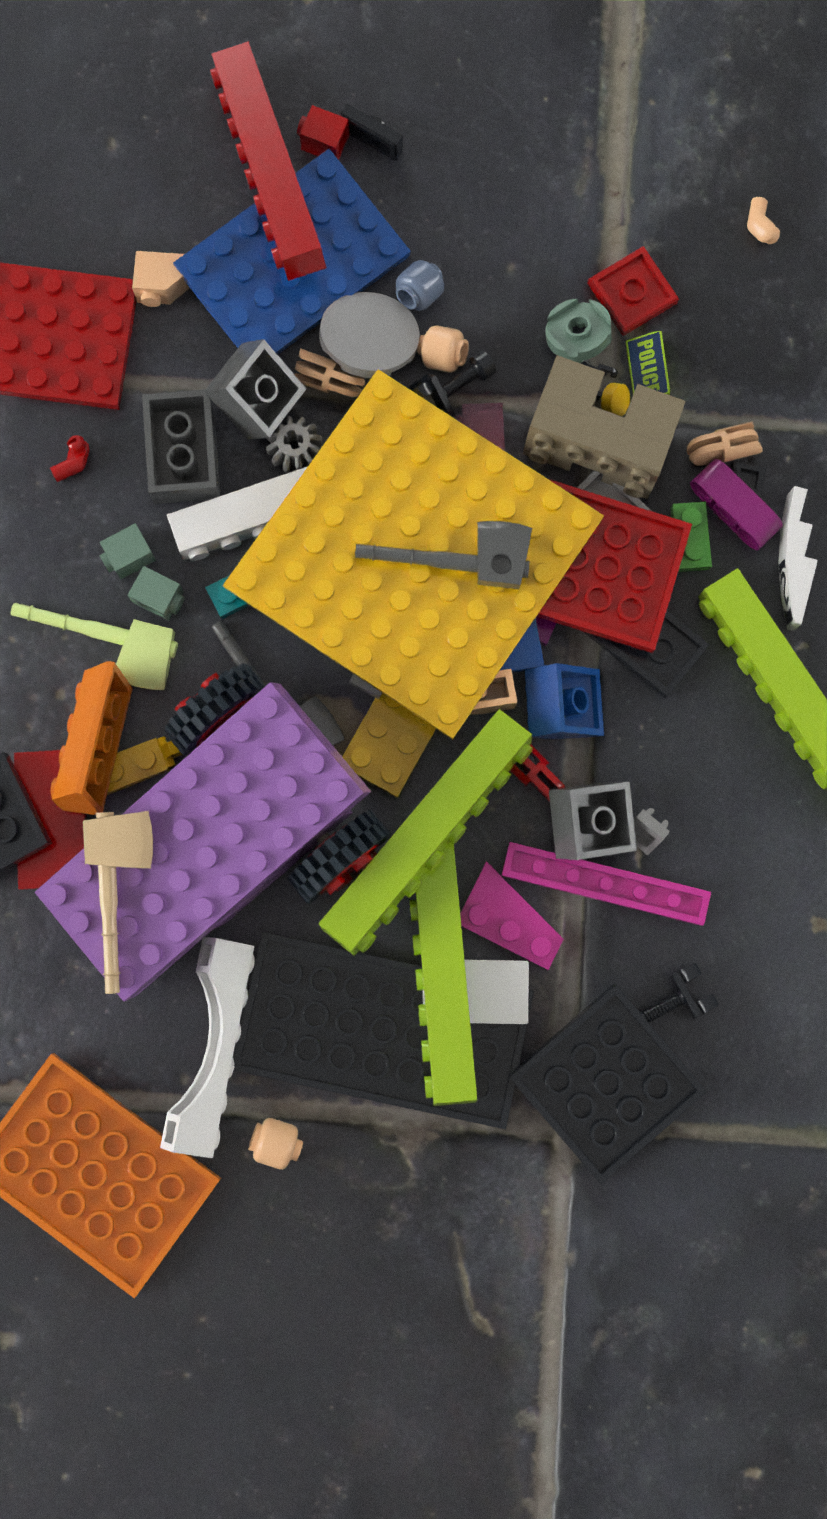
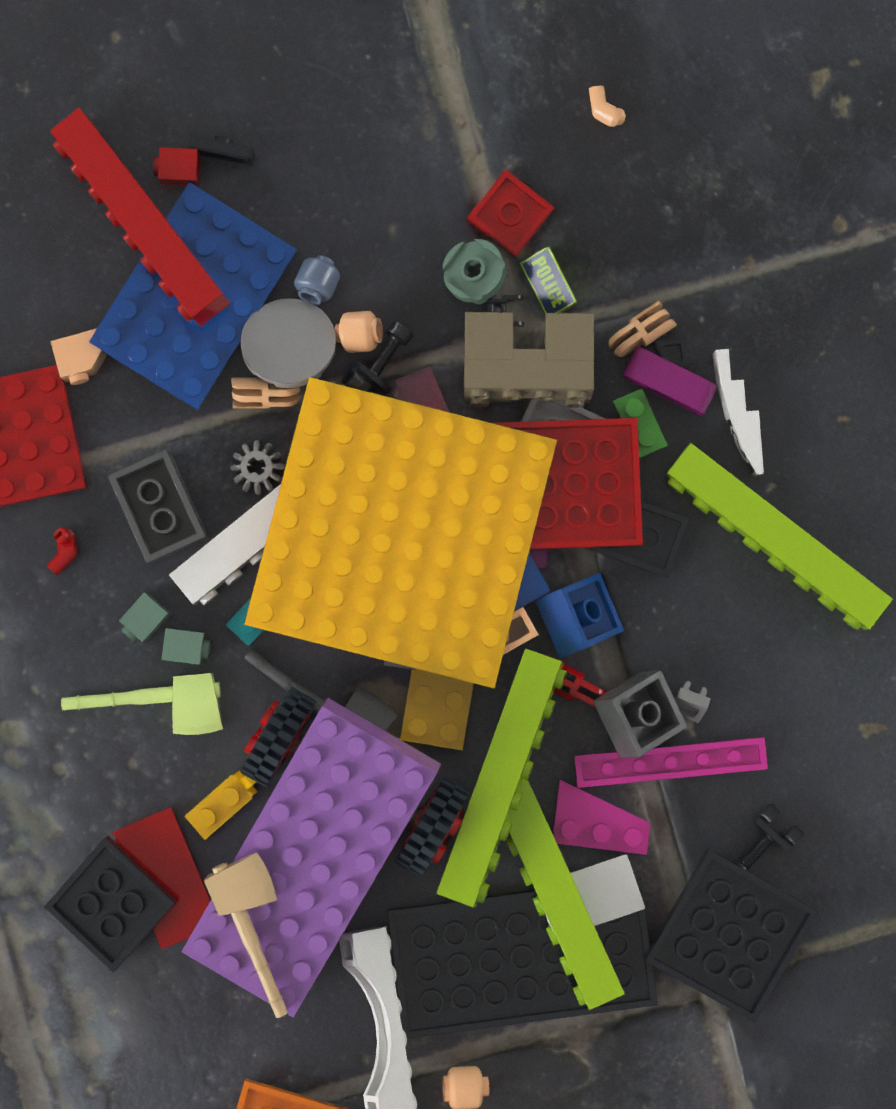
camera: 15 degrees left, 5 degrees up
orange slope [51,661,133,815] -> none
dark grey brick [204,339,306,440] -> none
dark grey piece [355,521,532,589] -> none
yellow tile [601,383,630,416] -> none

